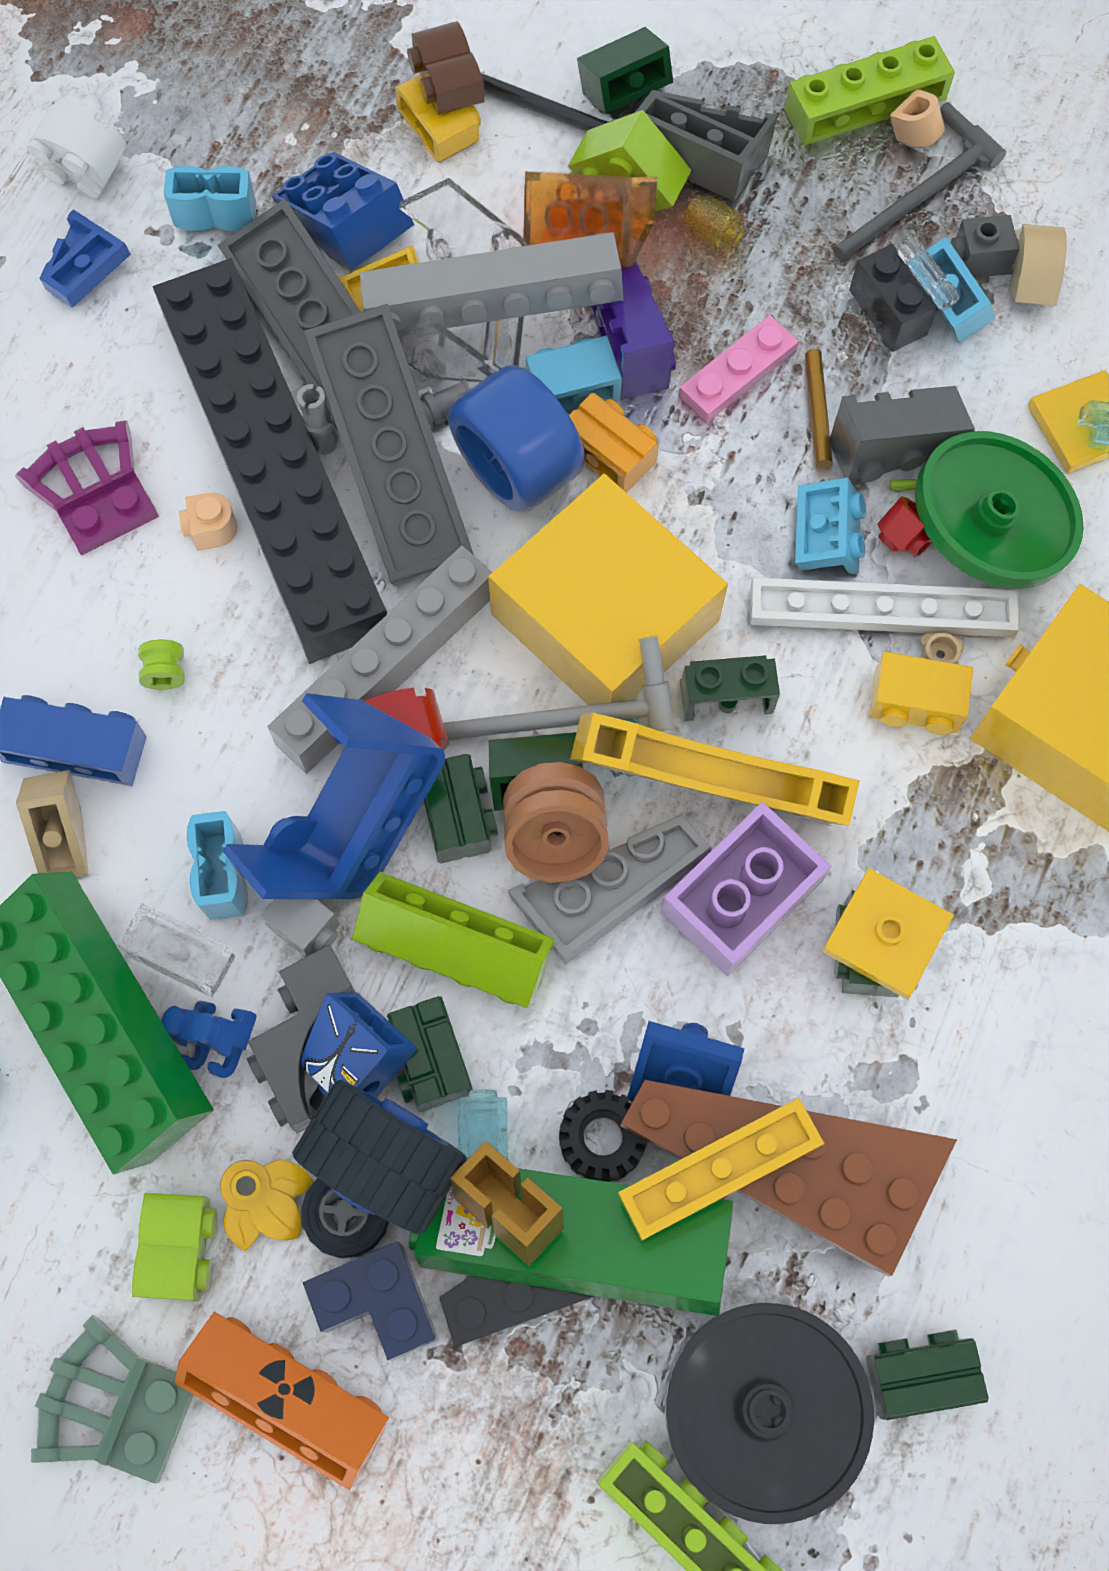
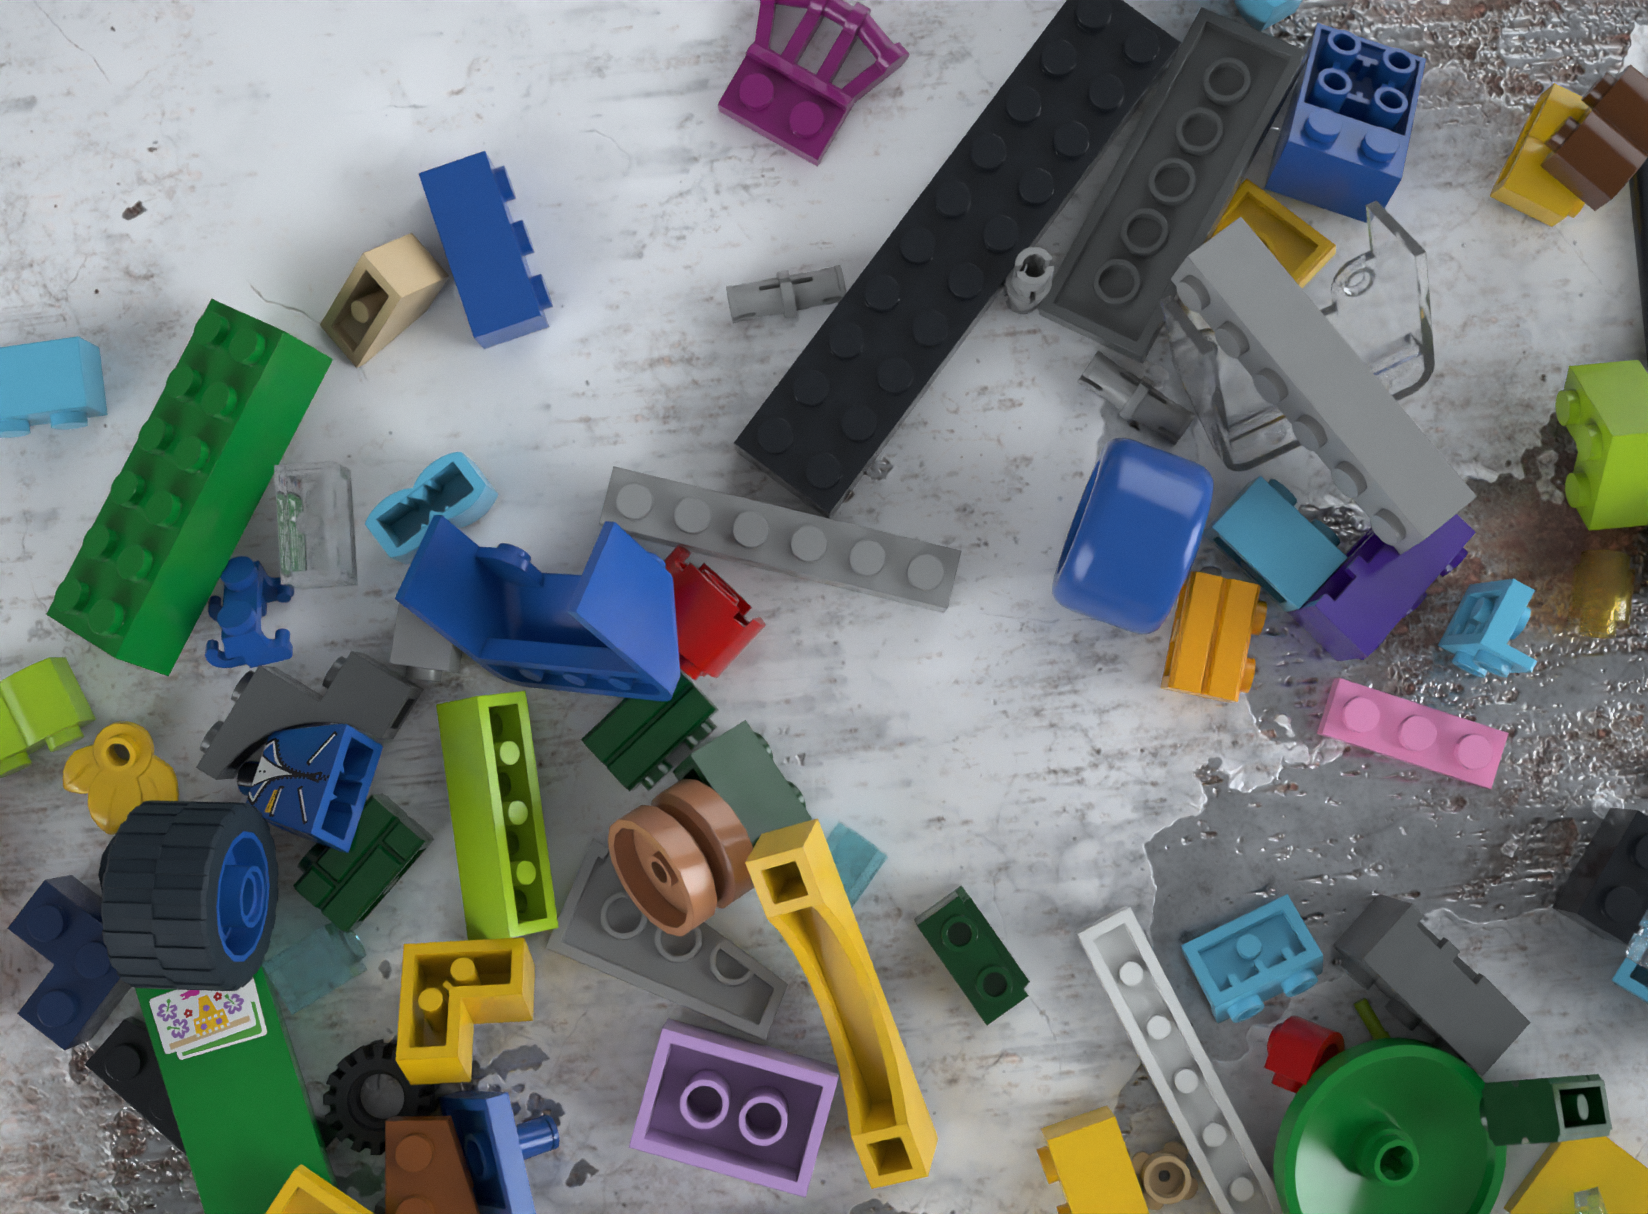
camera: 65 degrees right, 15 degrees up
lime wheel [138,639,185,690] -> none
light nougat plate [179,493,238,551] -> none
dark grey plate [304,303,474,584] -> none
light grey bar [444,636,675,740] -> none
pearl gold piece [450,1141,564,1266] -> none
yellow container [488,473,728,705] -> none
clear orange slope [523,171,657,267] -> none
pearl gold bar [805,349,833,469] -> none
none -> yellow brick [396,937,535,1085]
none -> light grey pin [726,265,846,323]
none -> medium azure bracket [1438,578,1537,678]
none -> dark green brick [1479,1074,1612,1146]

